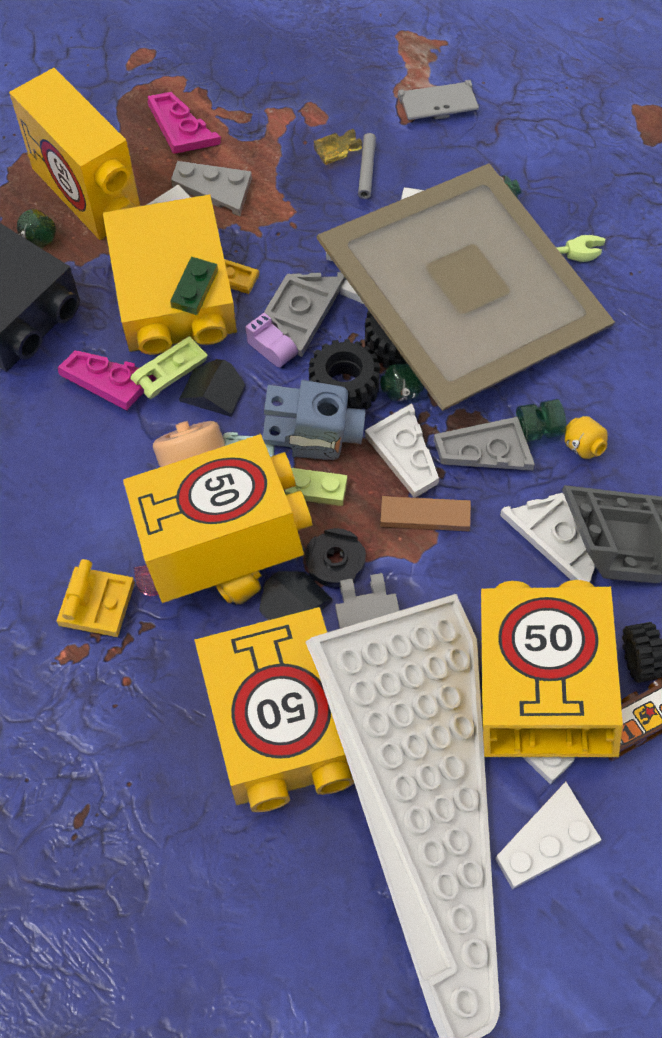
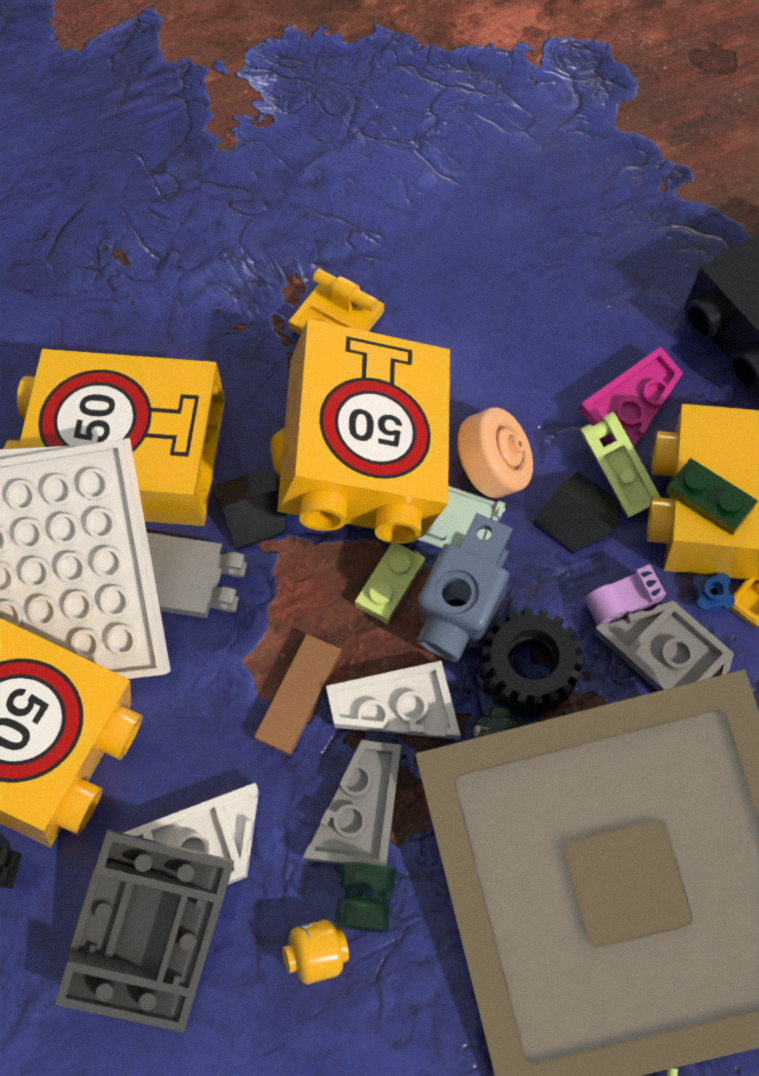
camera: 110 degrees right, 5 degrees up
black plate [305,528,366,588] -> none
none -> blue plate [692,573,735,611]

